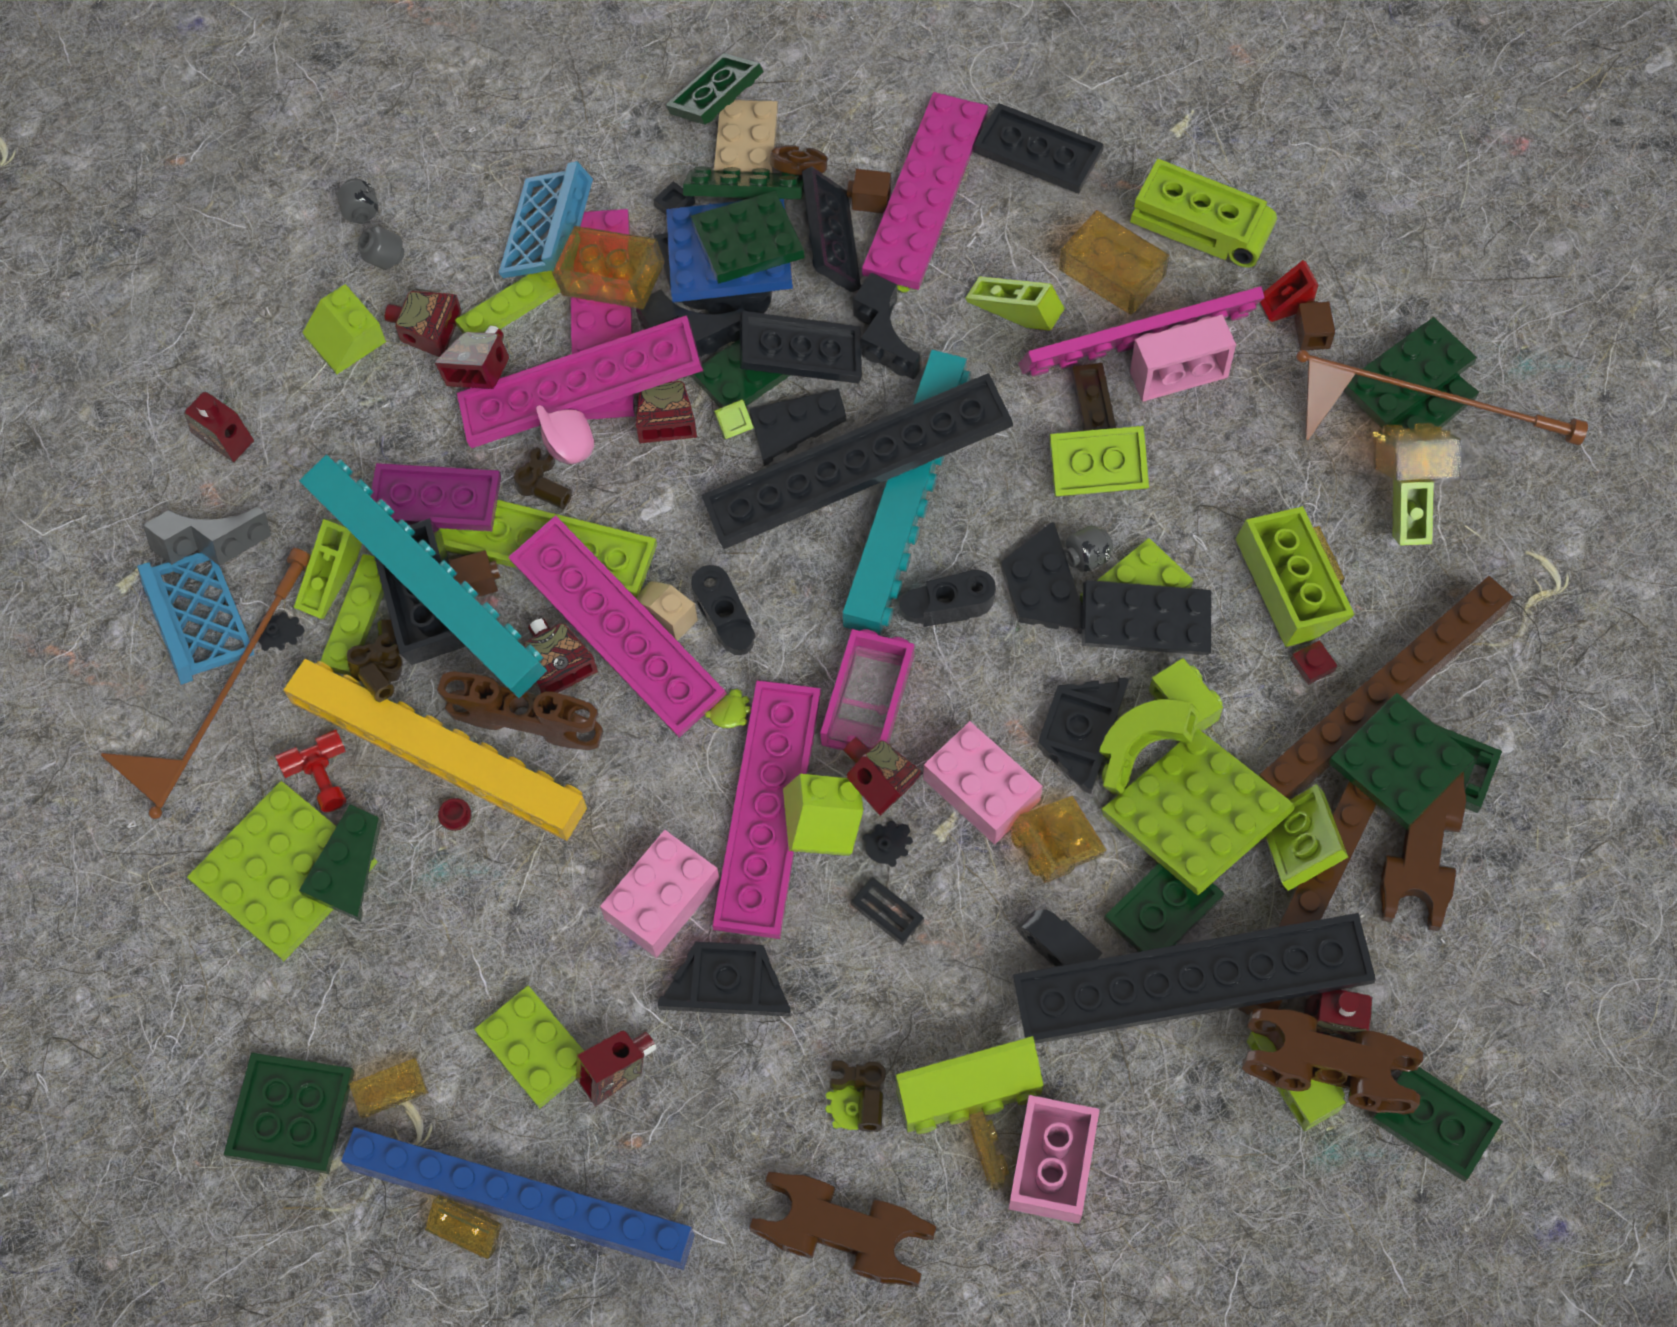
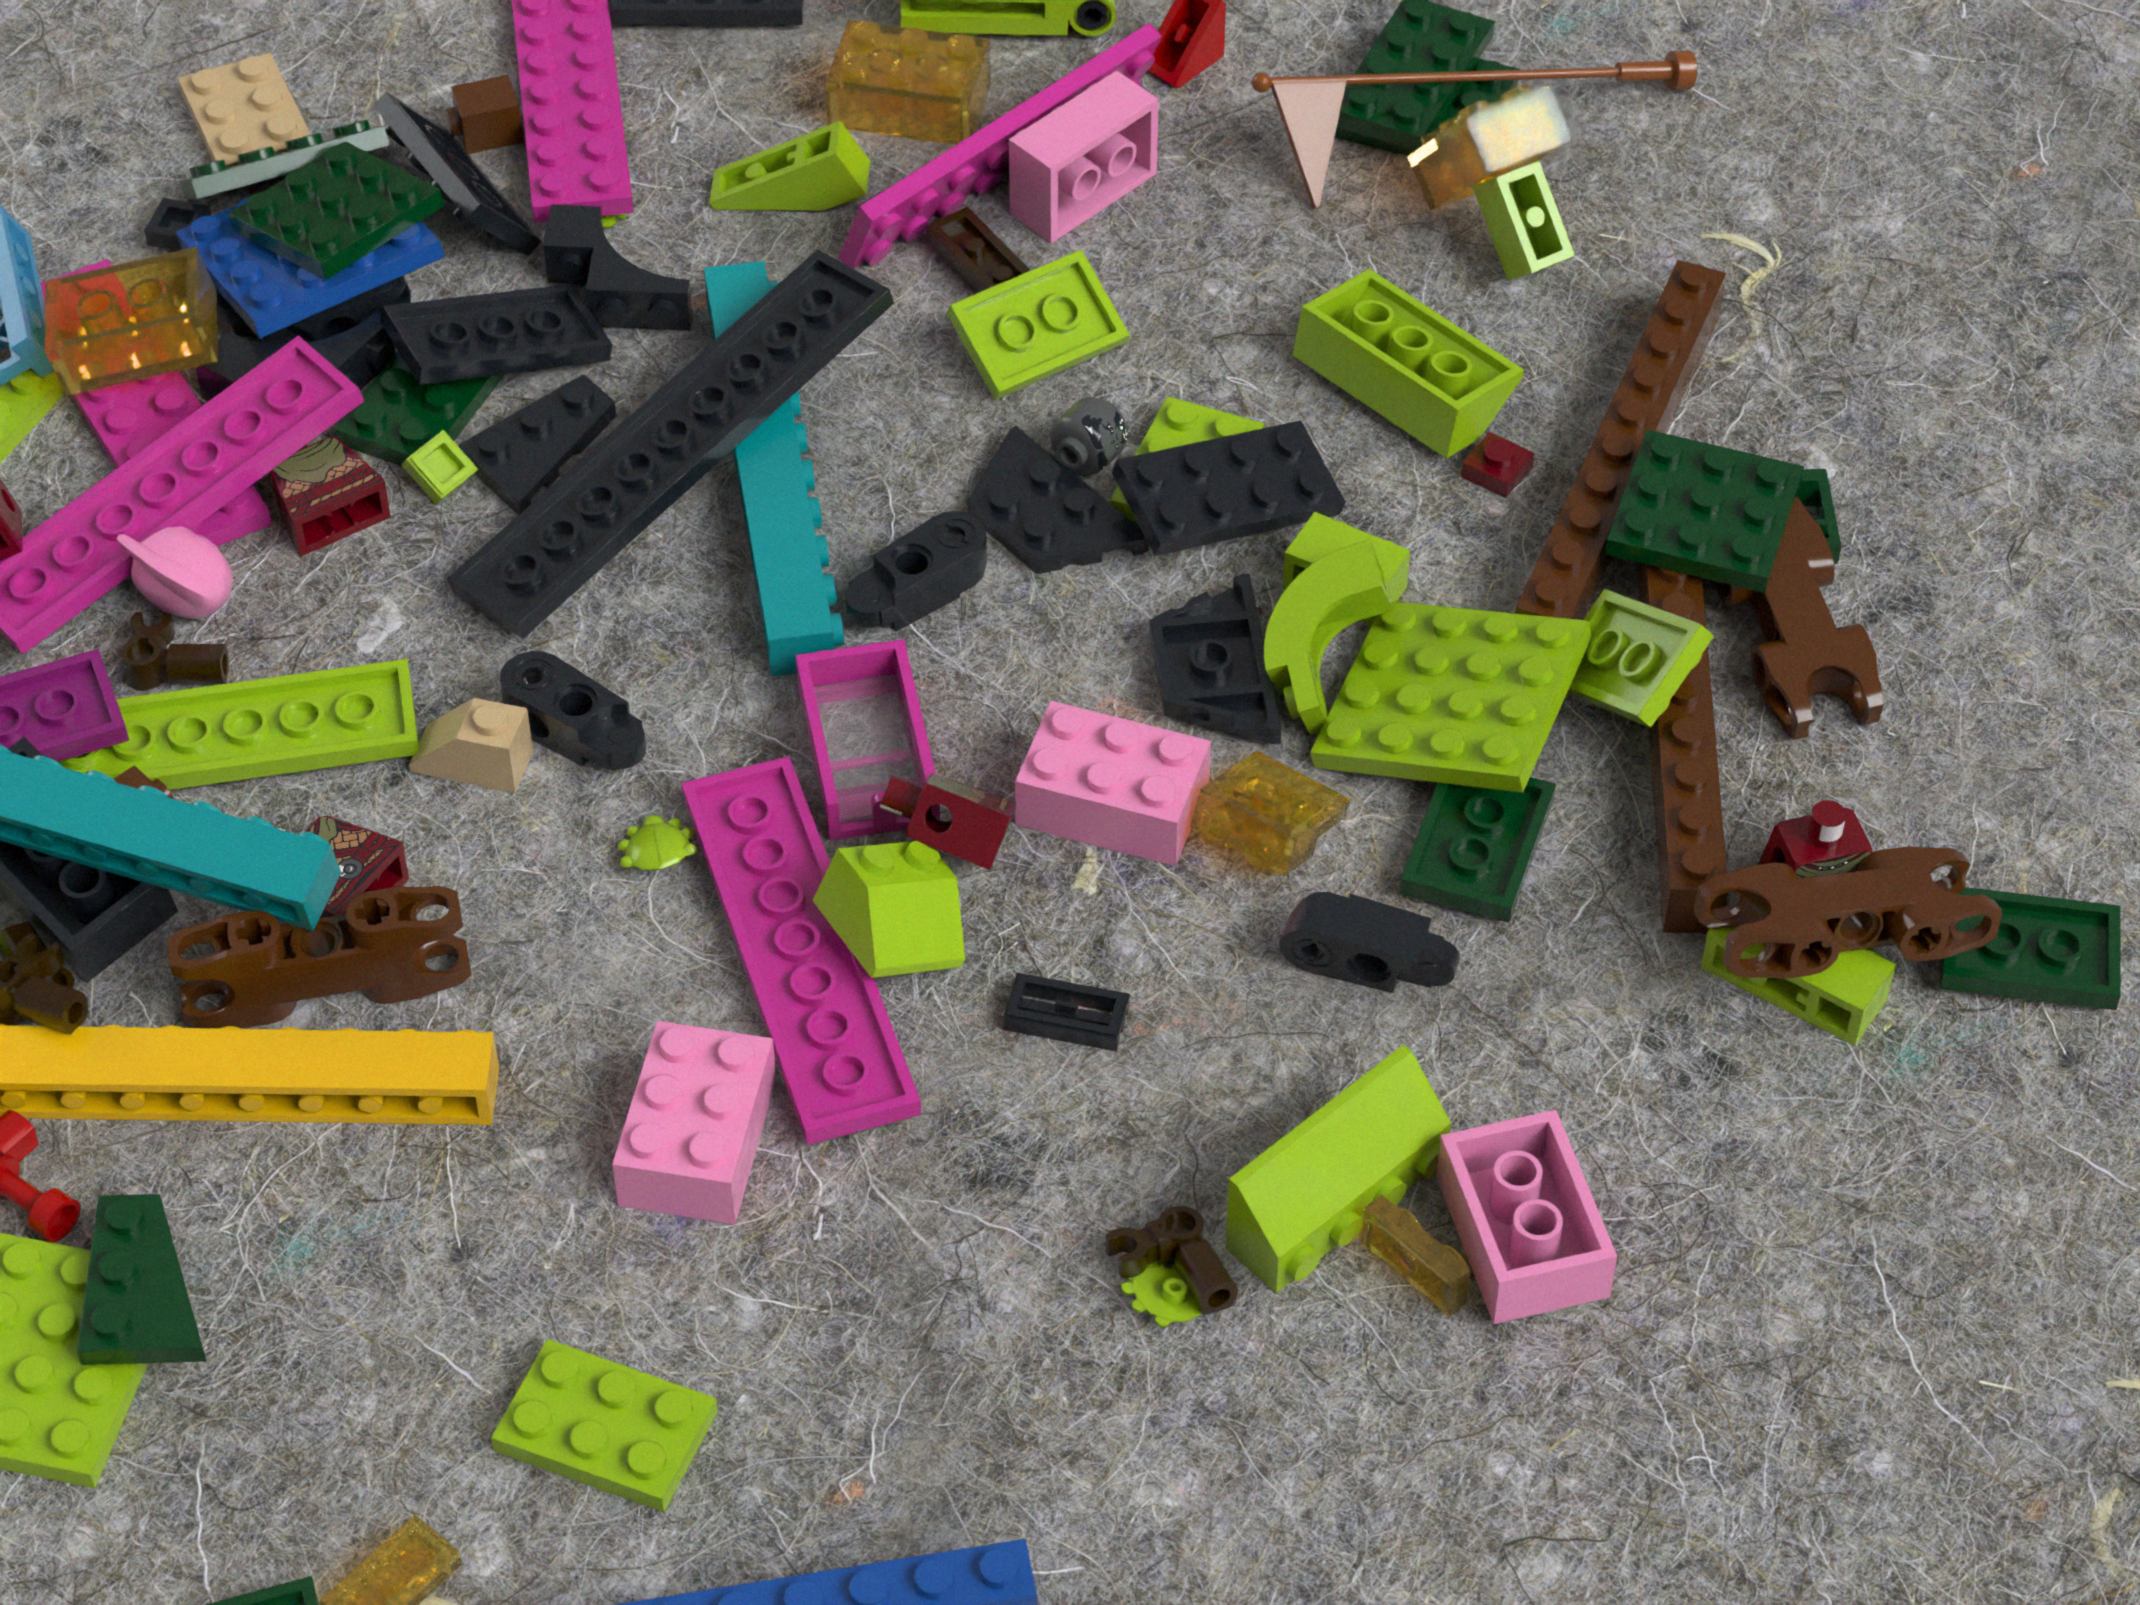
camera: 30 degrees left, 15 degrees down
dark red plate [438,798,472,831] -> none
dark pink plate [508,515,727,738] -> none
dark red torso [576,1030,656,1107] -> none
black wing [658,941,791,1017] -> none
dark green plate [666,53,764,125] -> none
reddish brown piece [749,1172,936,1288] -> none
reddish brown tile [769,145,828,175] -> none
black piece [863,821,913,867] -> none
black plate [1013,913,1376,1044] -> none
reddish brown brick [1294,301,1335,351] -> none

